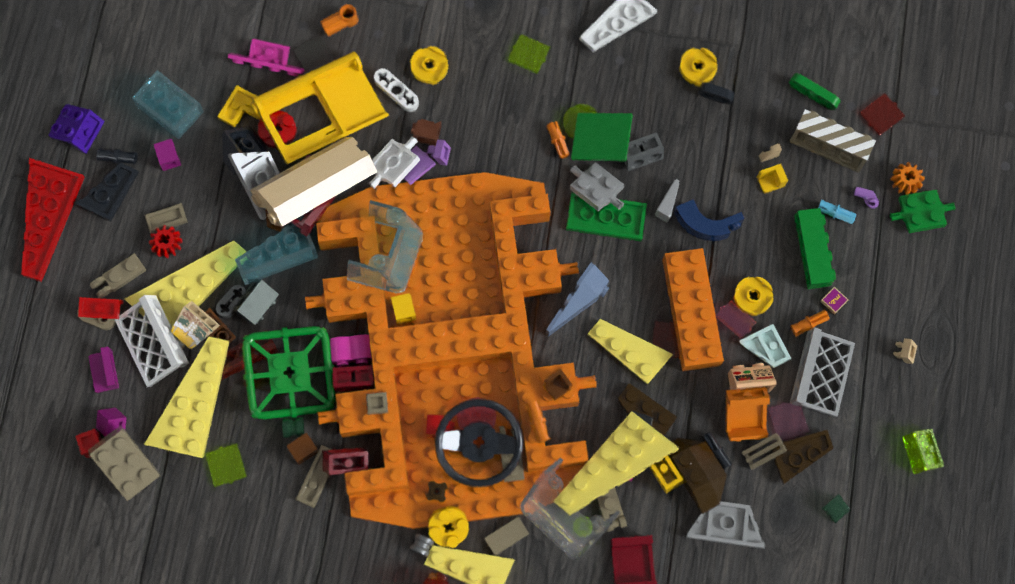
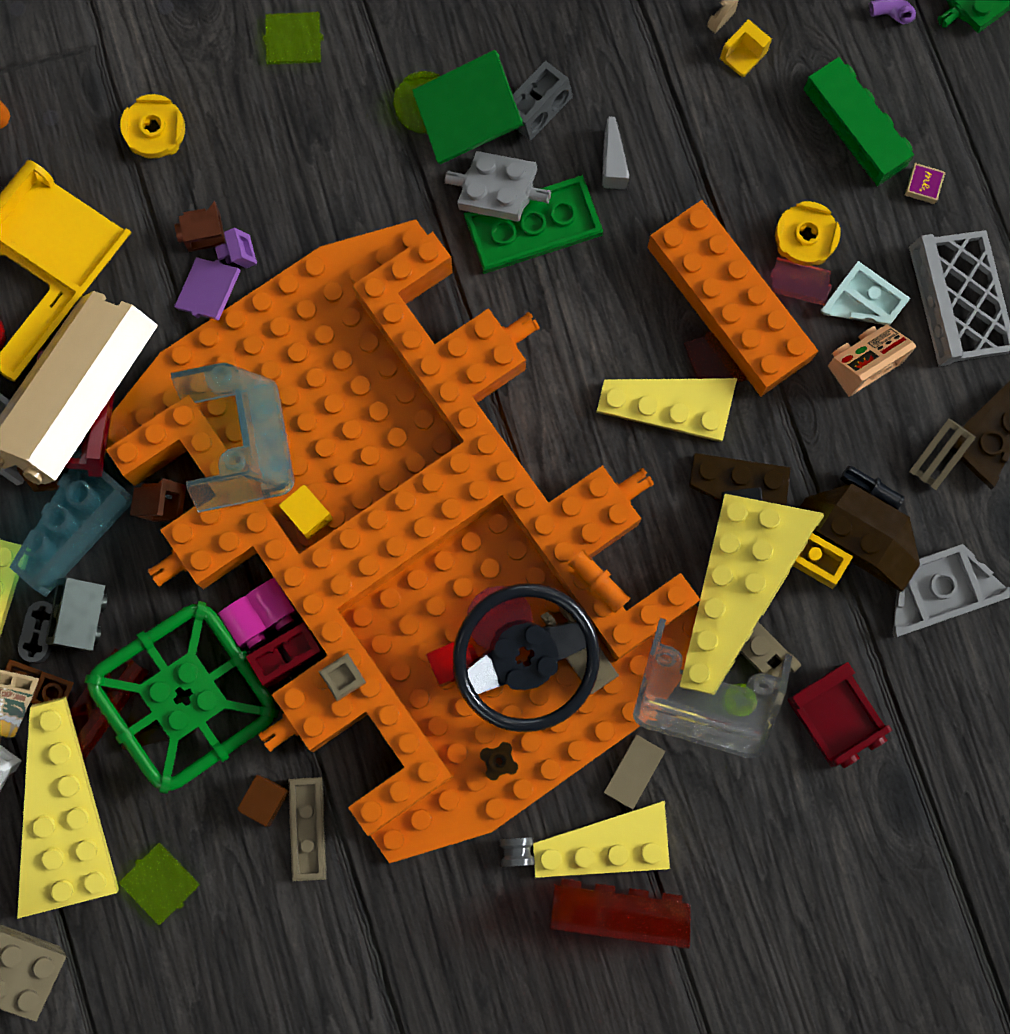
camera: 25 degrees left, 5 degrees up
clear green wheel [282,417,305,438] -> none
dark red brick [322,447,368,475] -> none
white plate [369,137,420,189] -> none
white beam [374,69,419,112] -> none
yellow plate [428,506,469,548] -> none
reddish brown panel [543,369,572,401] -> none
orange axle [546,121,570,159] -> none
sand blue wedge [546,263,609,336] -> none
dark blue arch [674,199,745,241] -> none
orange panel [726,387,770,442] -> none
clear pink piece [768,402,810,440] -> none
orange axle [790,310,829,337] -> none
medium azure axle [818,200,856,224] -> none
none -> copper window [130,478,187,522]

